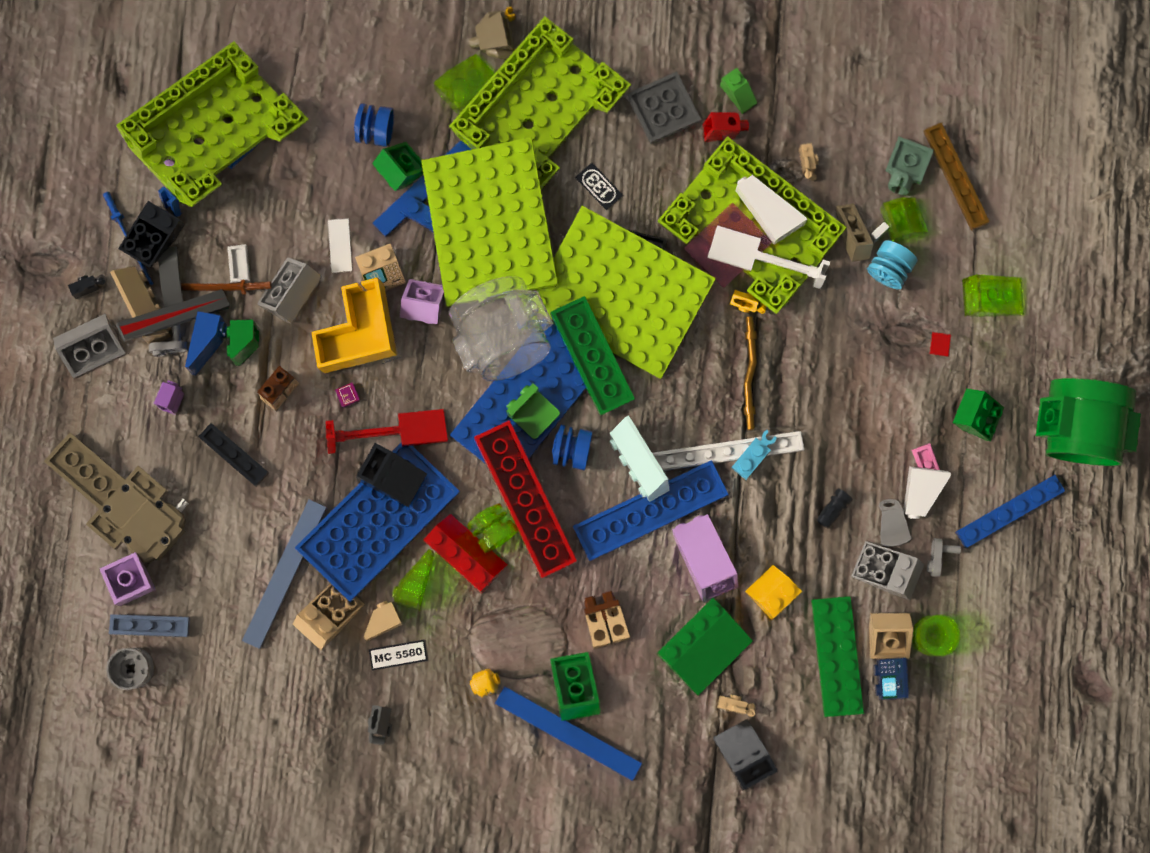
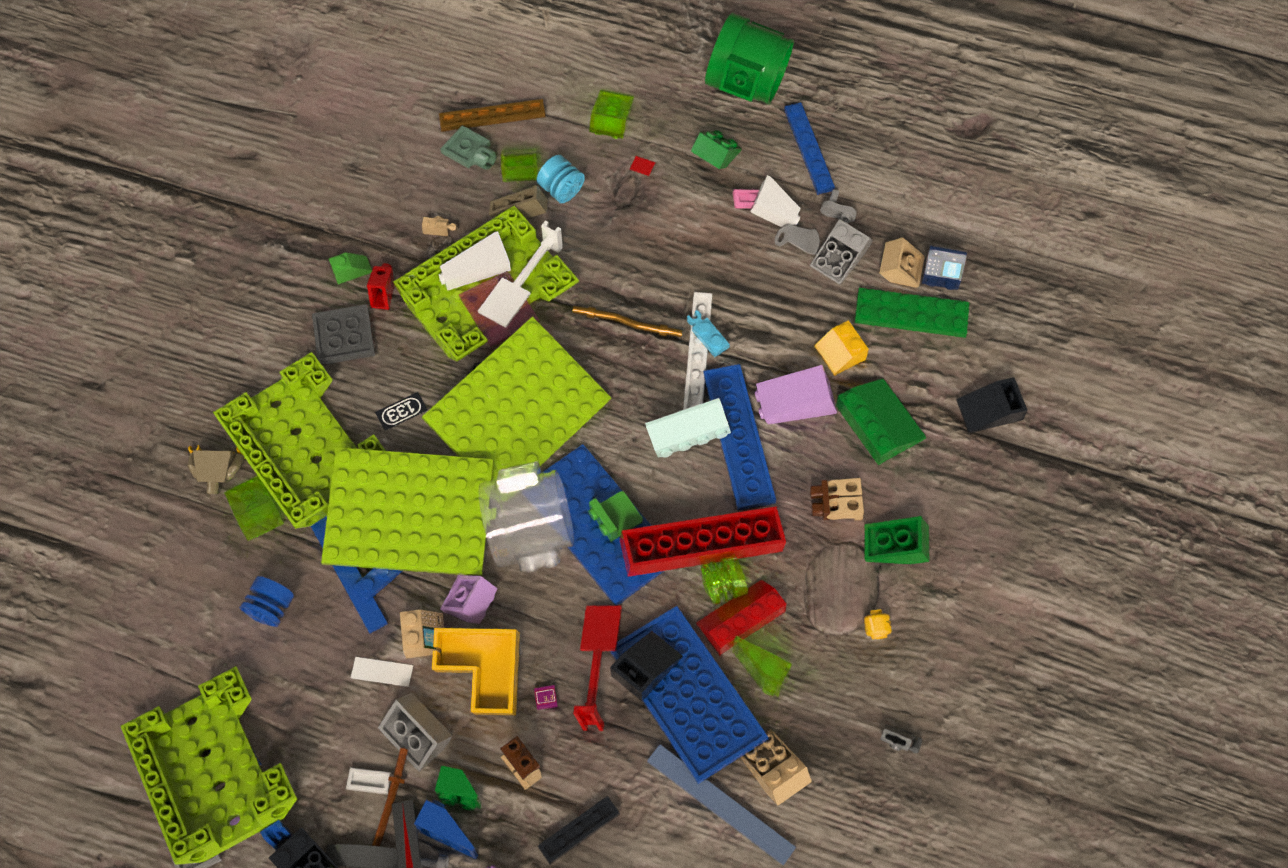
camera: 75 degrees left, 15 degrees down
tan slope [364,601,403,641] -> none
sticker [369,640,428,671] -> none
green slope [372,142,423,191] -> none
blue tile [495,686,642,781] -> none
green plate [550,296,635,416] -> none
blue wheel [552,425,593,471] -> none
tan piece [717,695,755,717] -> none
yellow piece [730,290,767,314] -> none
black axle [816,488,853,529] -> none
white tile [870,223,889,243] -> none
clear neon green wheel [912,615,960,656] -> none

